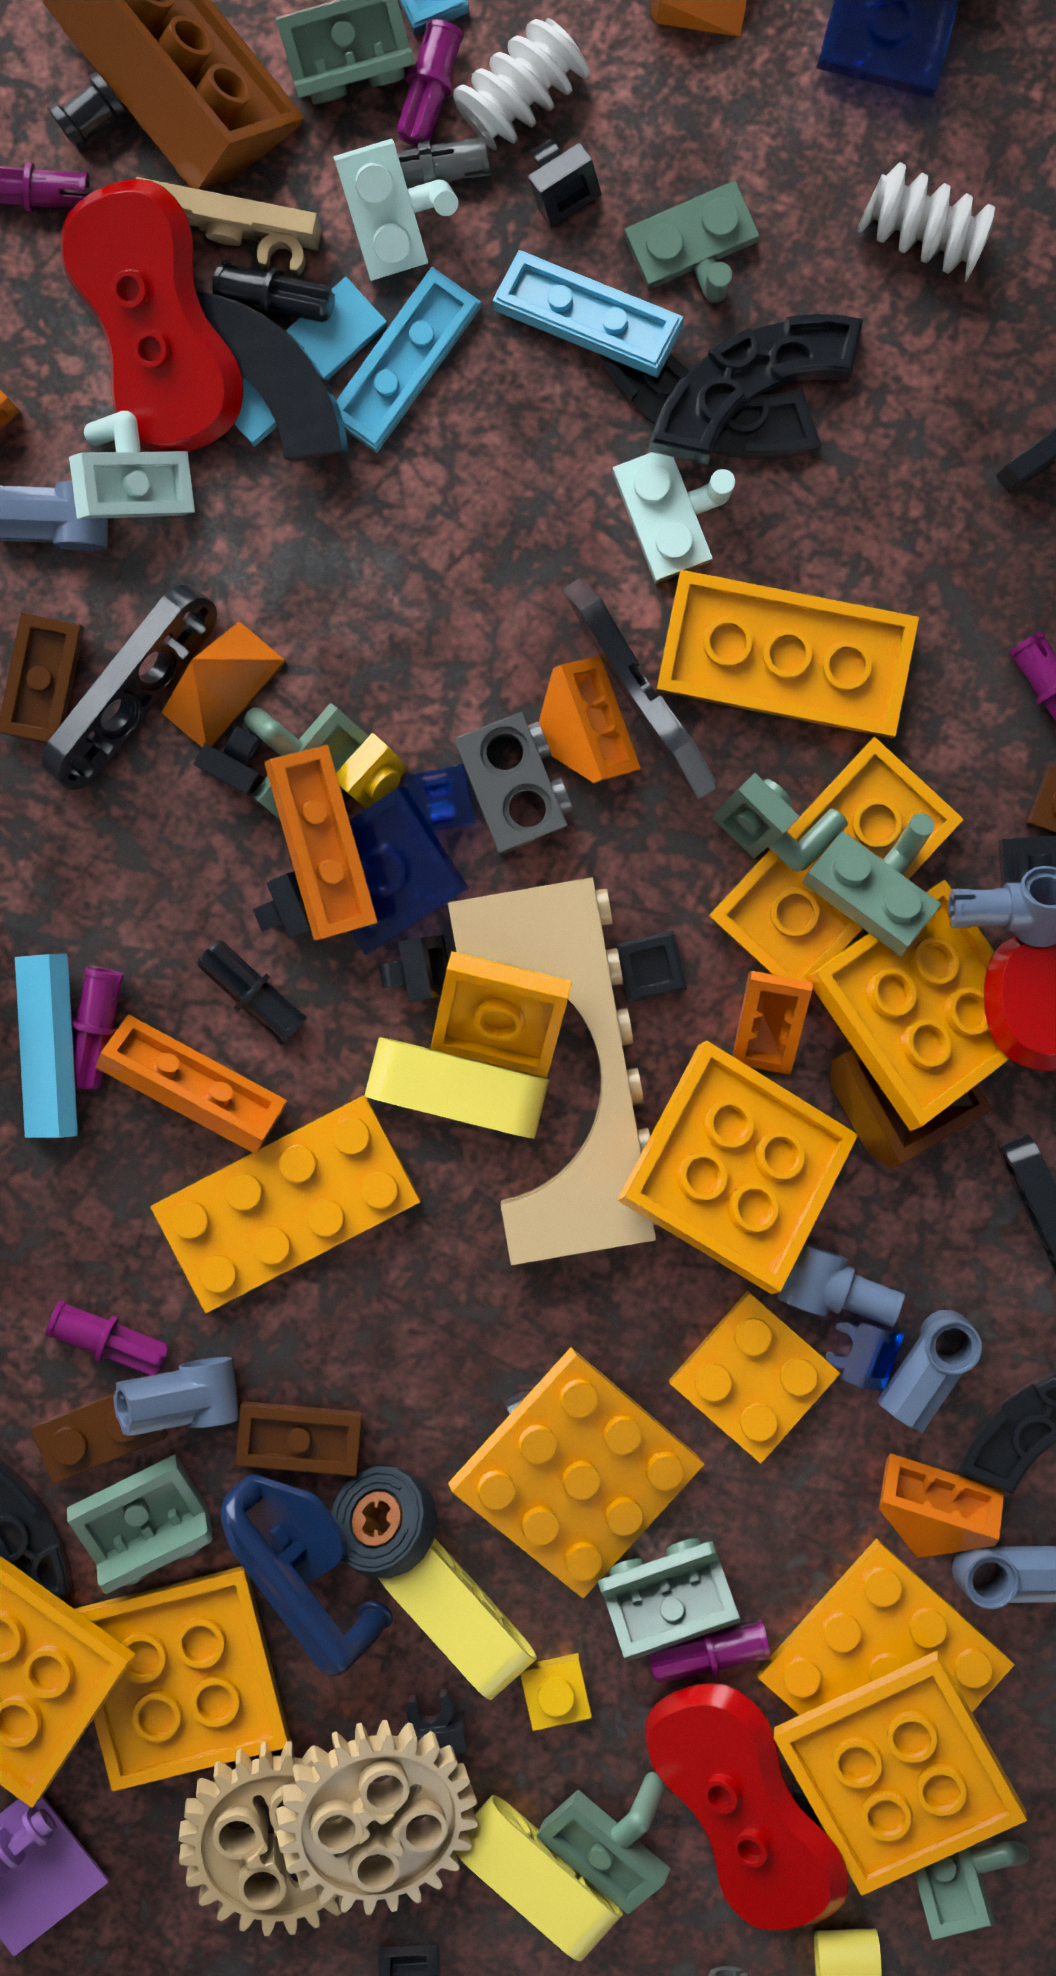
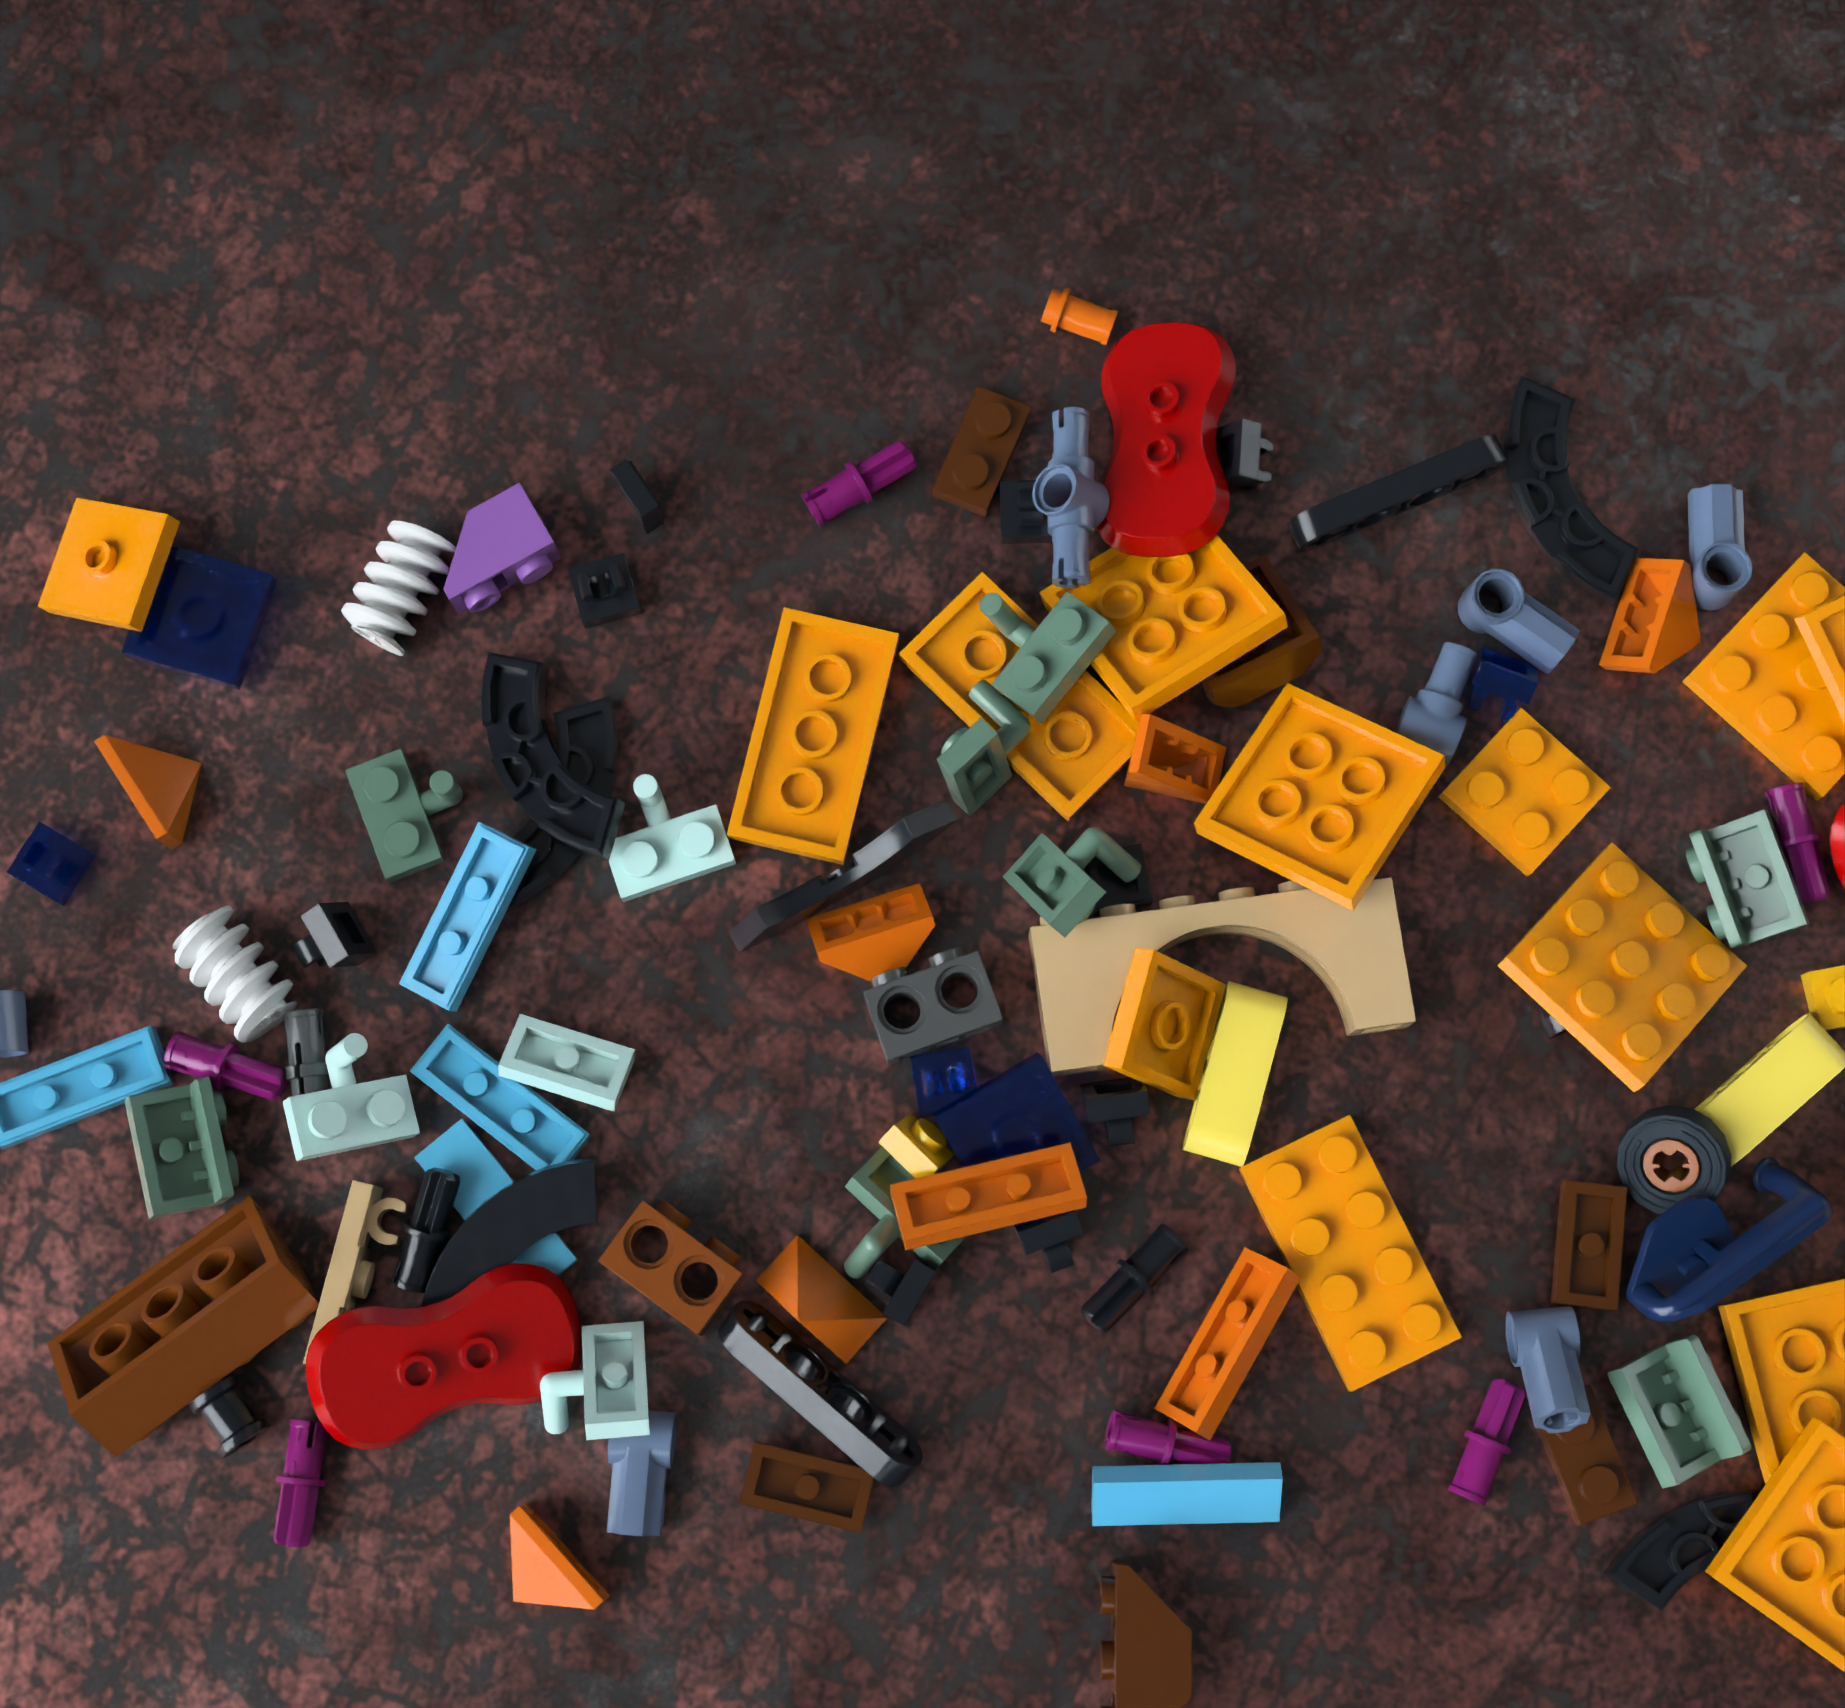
camera: 90 degrees left, 10 degrees down
none -> medium lavender slope [443,482,561,615]
none -> light aqua plate [498,1014,635,1112]
none -> black tile [568,553,642,629]
none -> dark orange brick [598,1199,746,1336]
none -> sand green plate [1003,827,1141,937]

